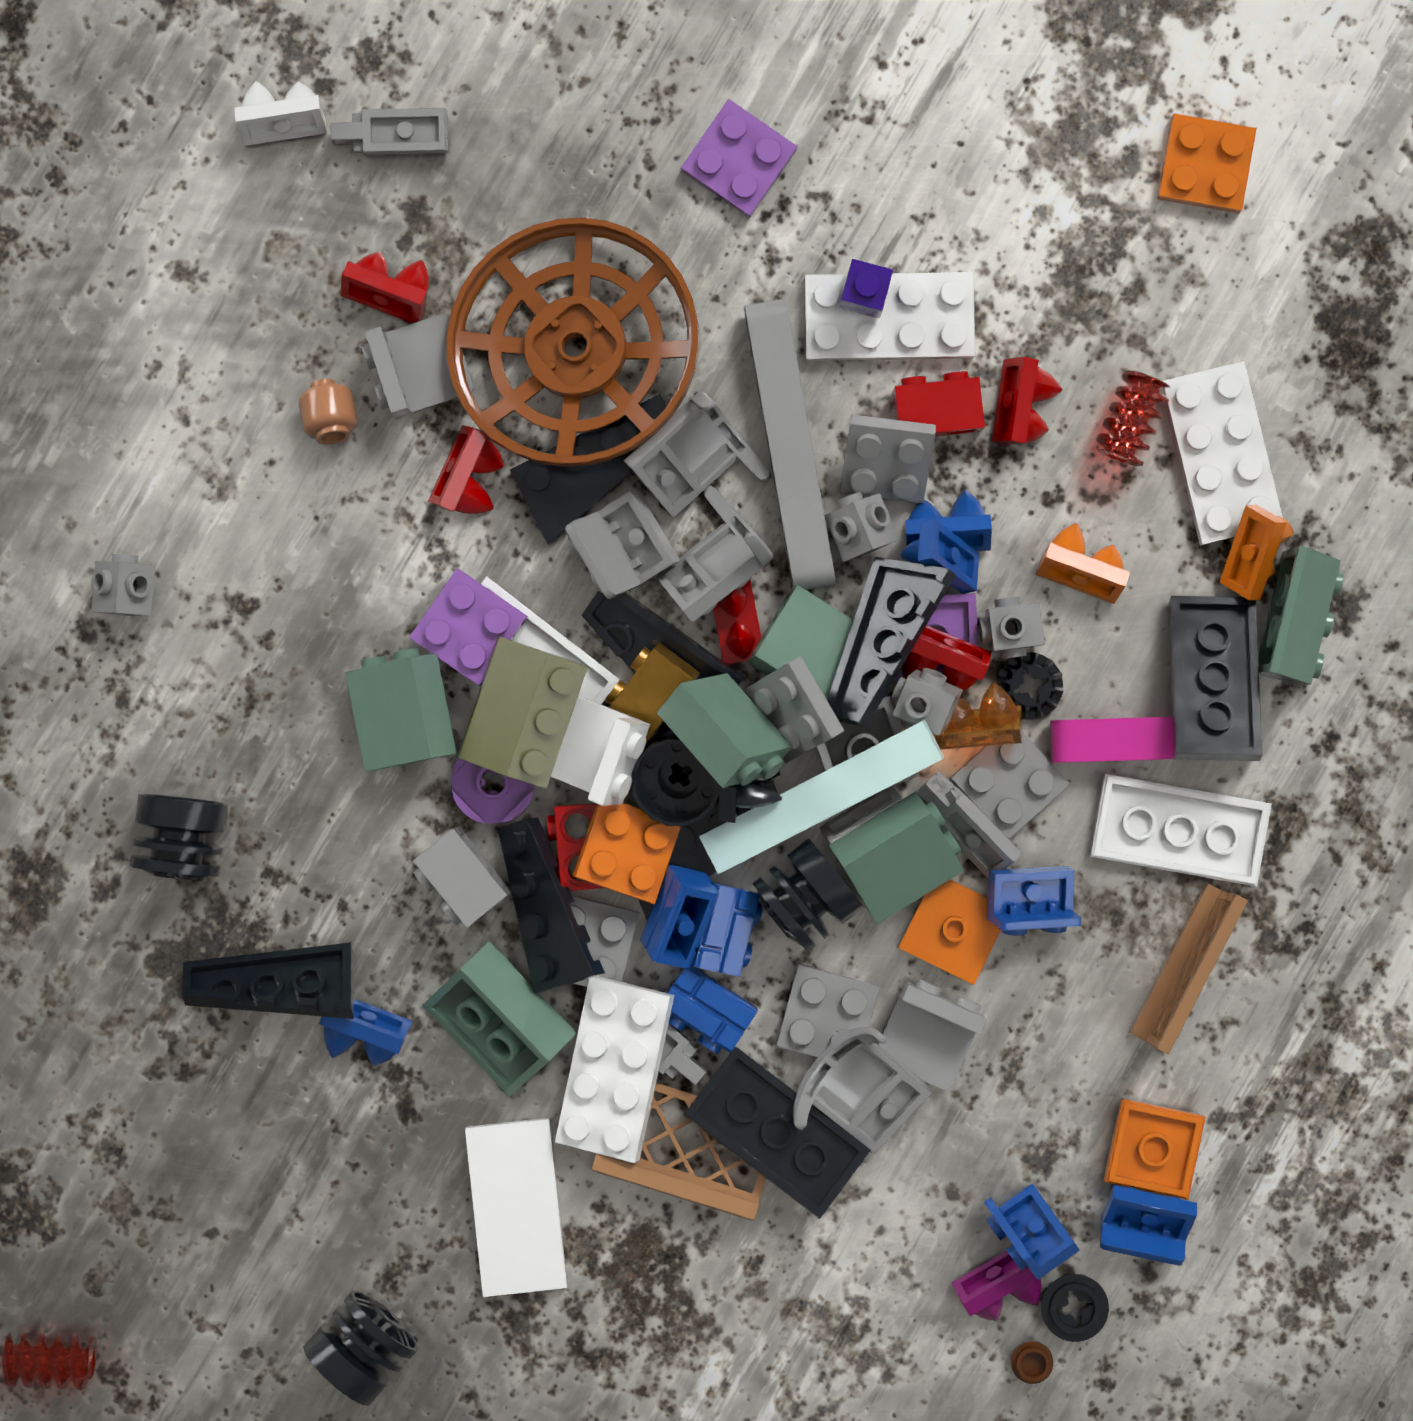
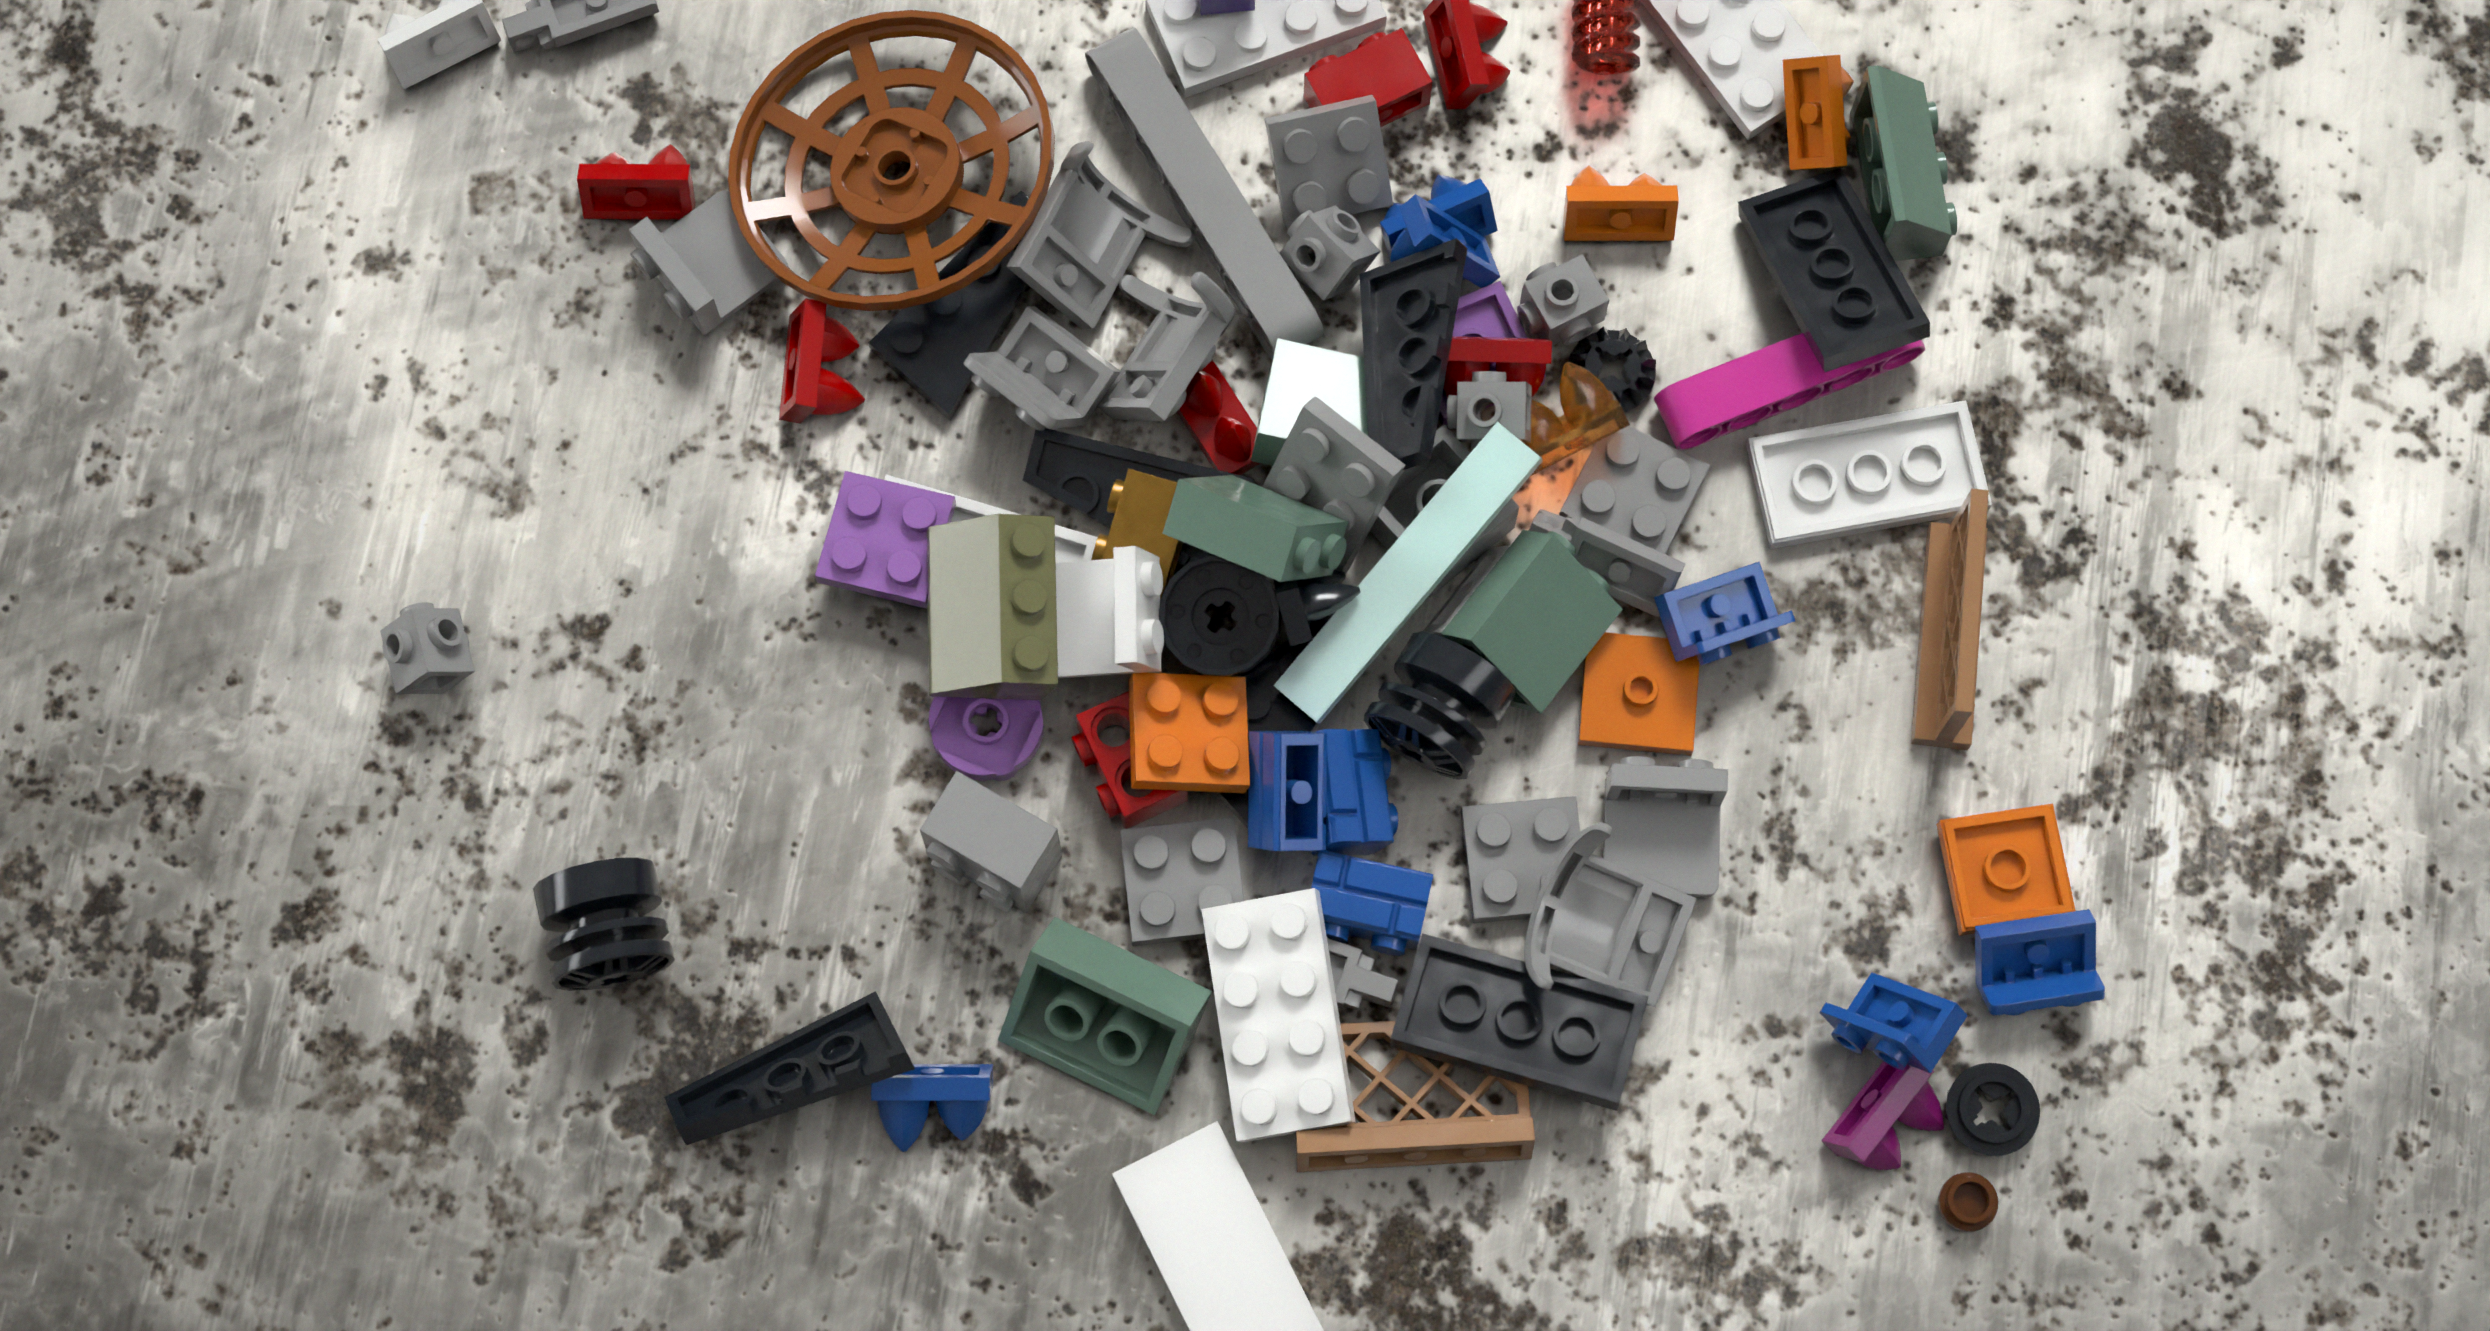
camera: 20 degrees left, 15 degrees down
nougat head [299,379,357,445] -> none
sand green brick [345,648,457,772] -> none
black wing [498,817,605,993] -> none

